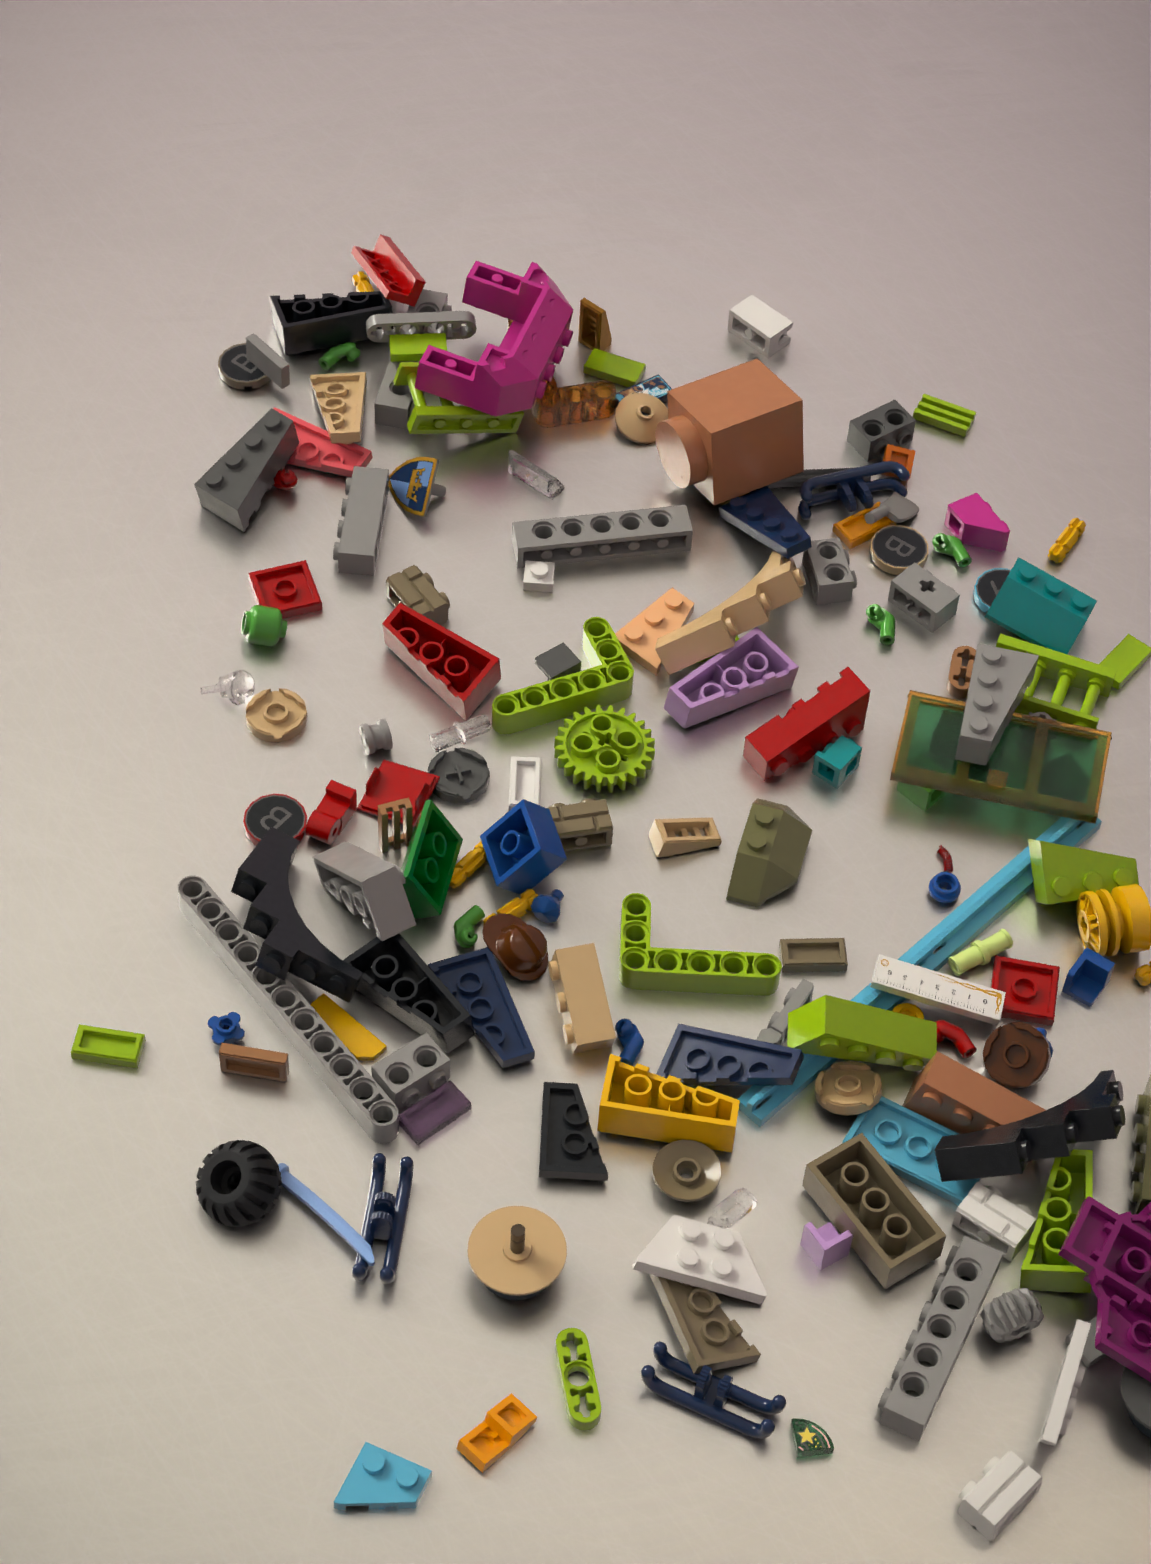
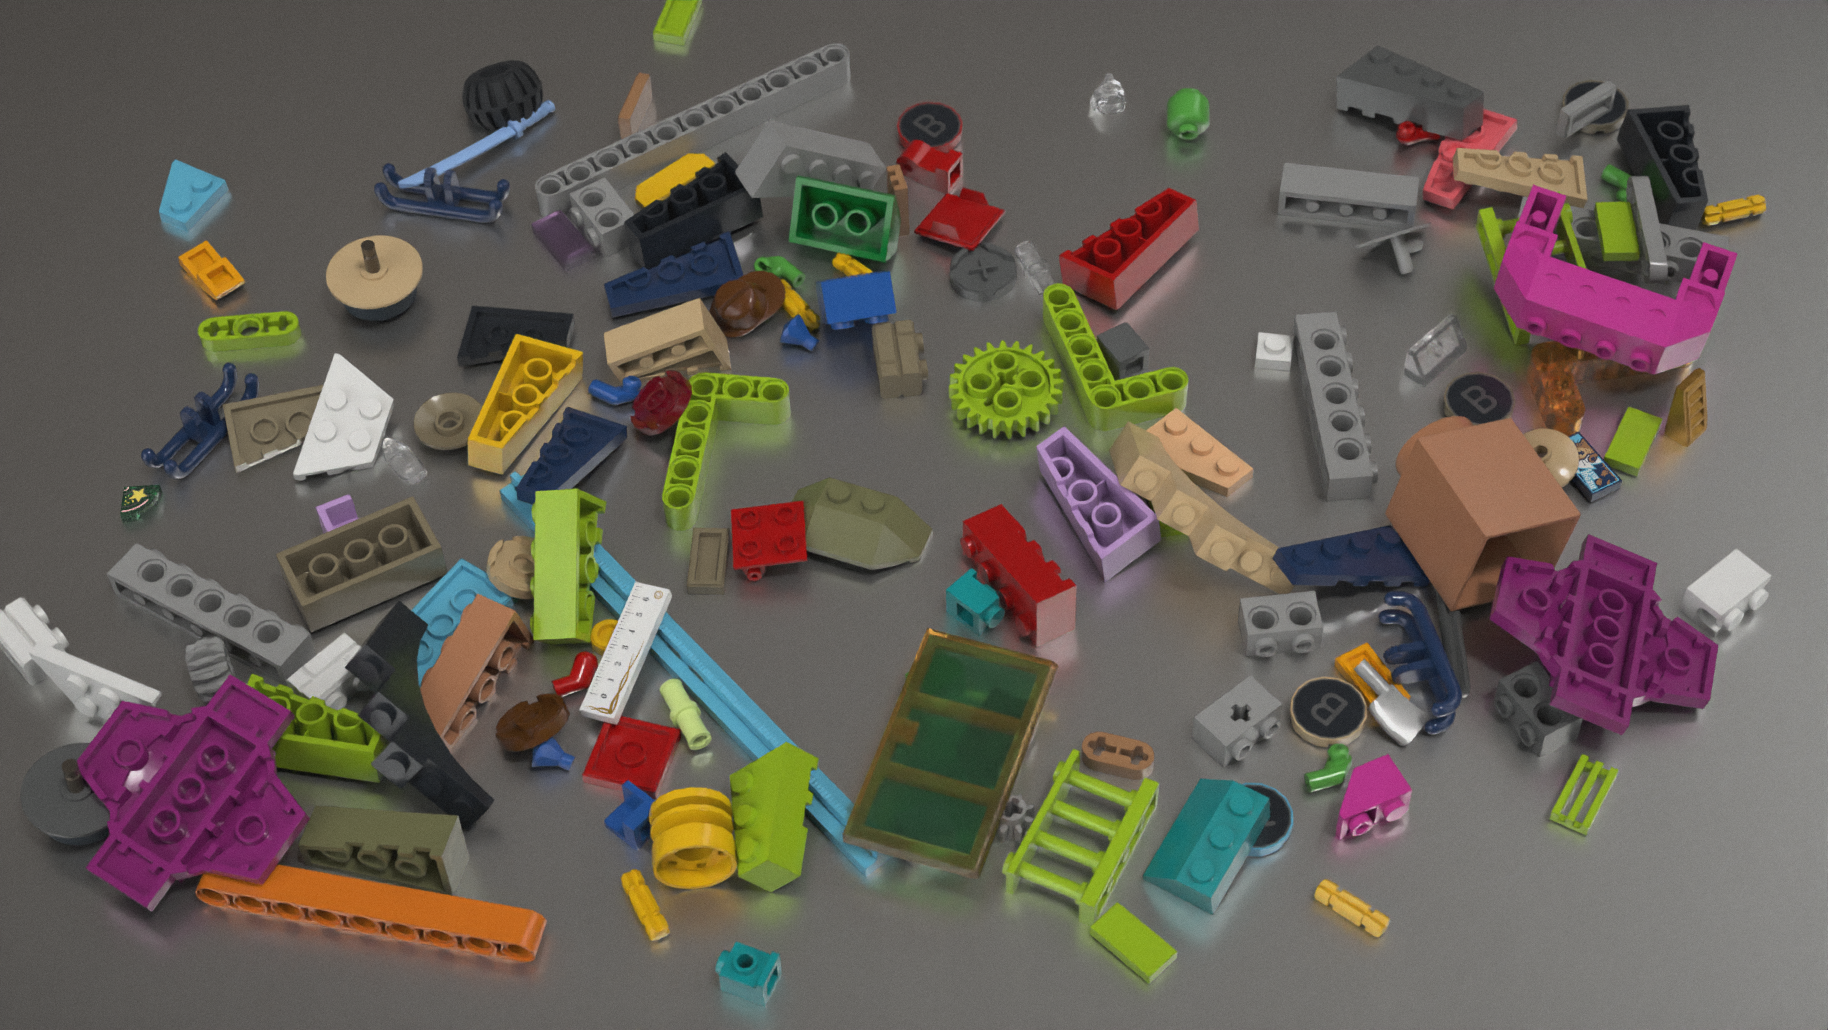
camera: 100 degrees right, 0 degrees up
blue plate [208,1012,245,1045] -> none
black arch [231,827,363,1003] -> none
tan tile [245,688,308,743] -> none
red tile [248,560,322,619] -> none
red fence [351,234,426,307] -> none
light grey wheel [359,719,393,755] -> none
dark tan brick [386,565,450,625] -> none
white tile [508,756,542,812] -> none
tan slope [649,818,722,857] -> none
light grey hinge [757,979,814,1046] -> none
bright green arm [866,604,895,645] -> none
orange plate [882,444,915,481] -> none
blue plate [928,872,961,903] -> none
red leg [937,845,953,873] -> none
light grey wedge [955,644,1039,766] -> none
none -> dark red tile [631,370,692,436]
none -> red hinge [731,501,808,581]
none -> black tile [1443,372,1516,426]
none -> magenta plate [1489,534,1719,735]

